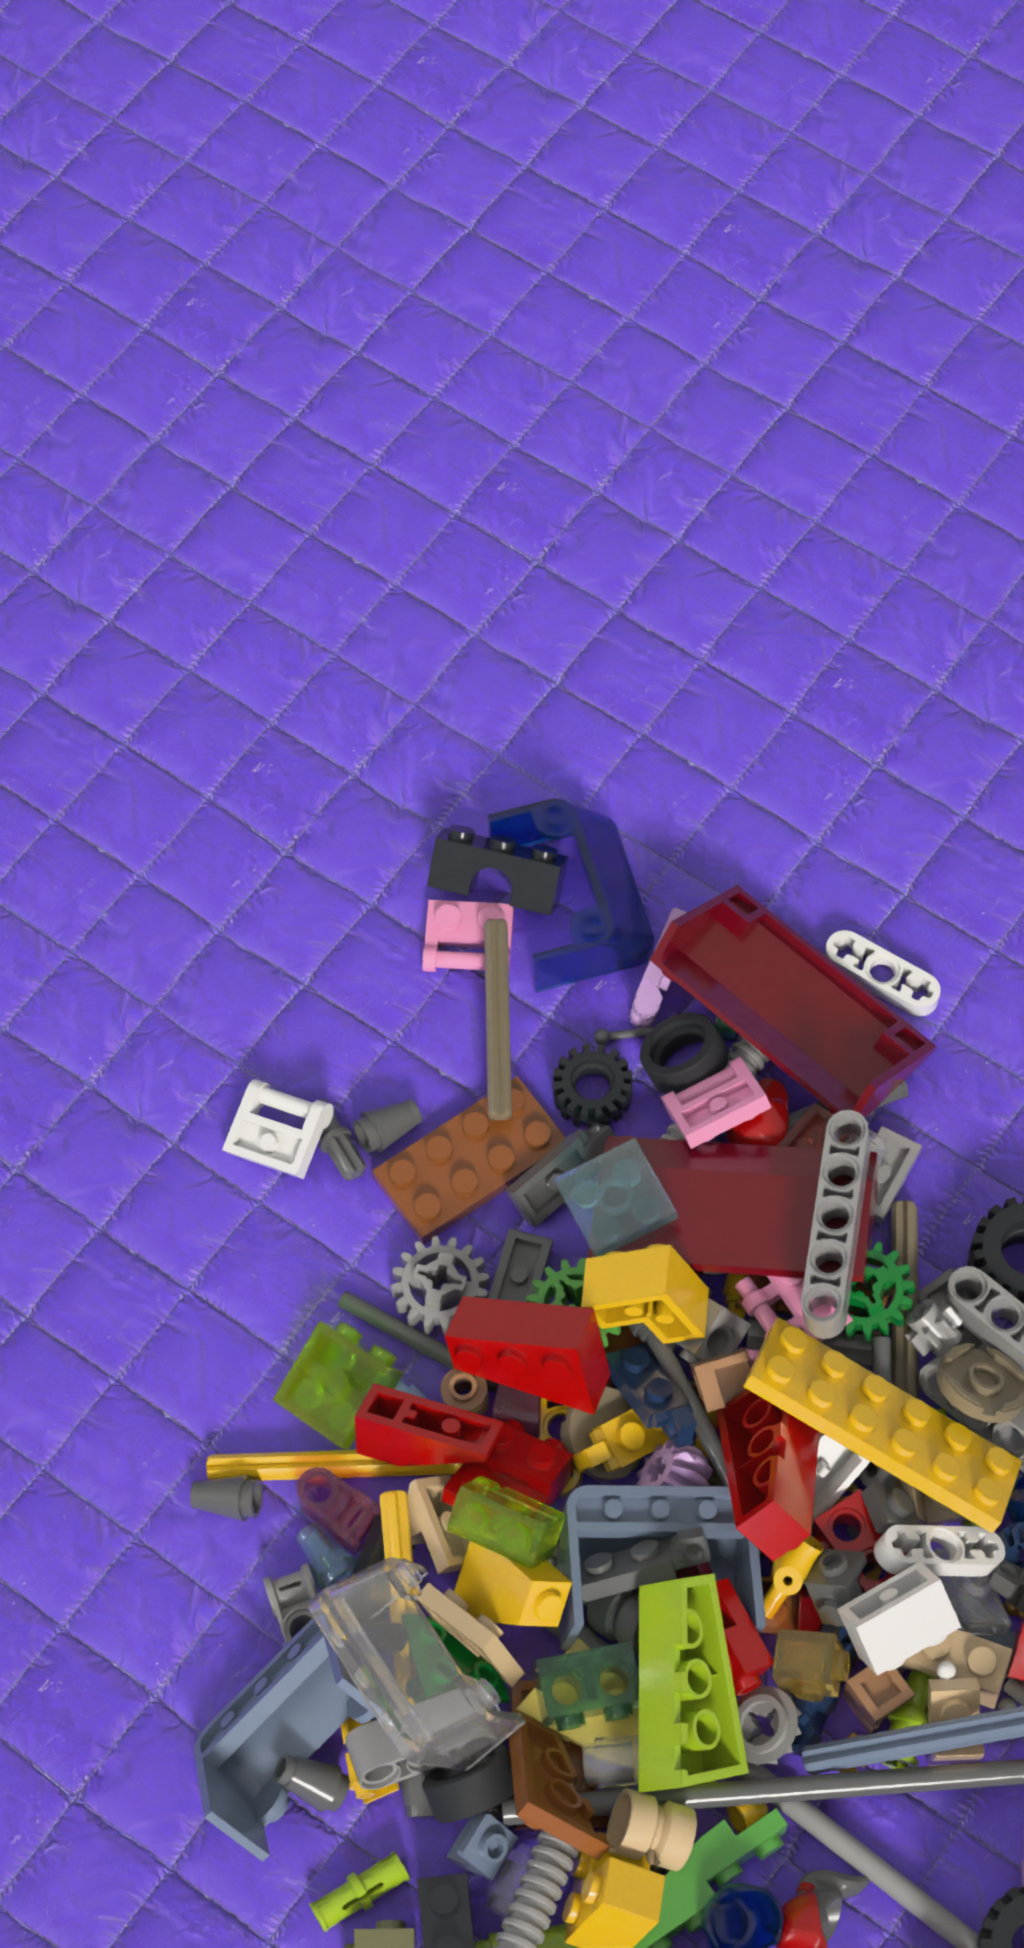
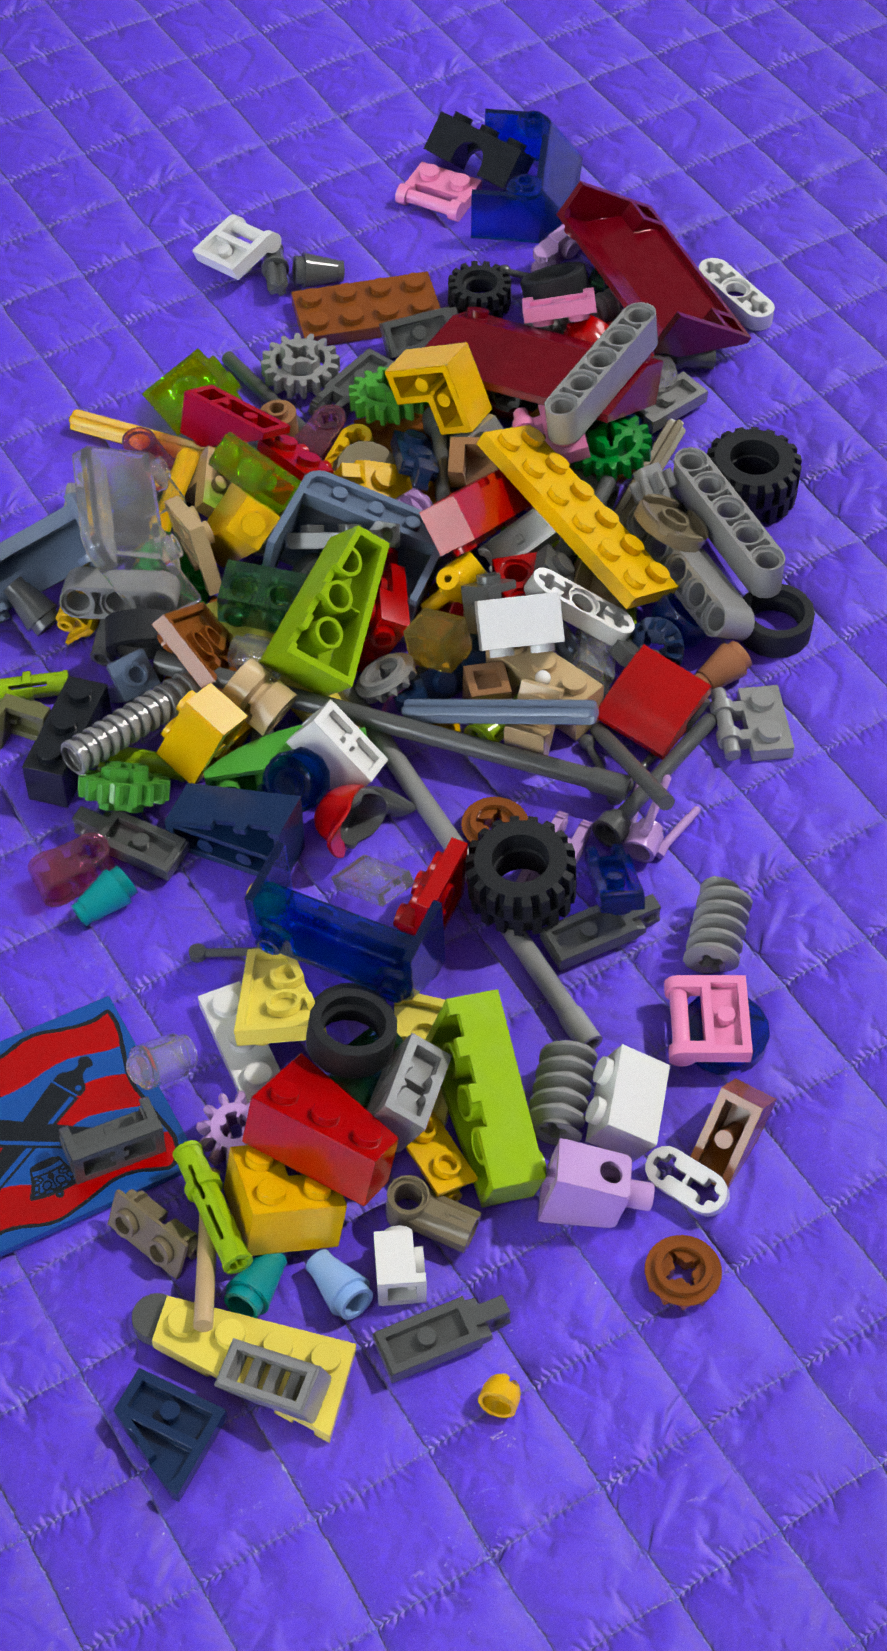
camera: 20 degrees right, 10 degrees down
dark grey cone [190,1474,263,1522] -> none
red wedge [445,1296,611,1415] -> none
dark tan axle [484,919,512,1121] -> none
clear light blue plate [554,1138,678,1257] -> none
none -> white hinge [286,699,388,790]
none -> dark orange gear [461,797,528,844]

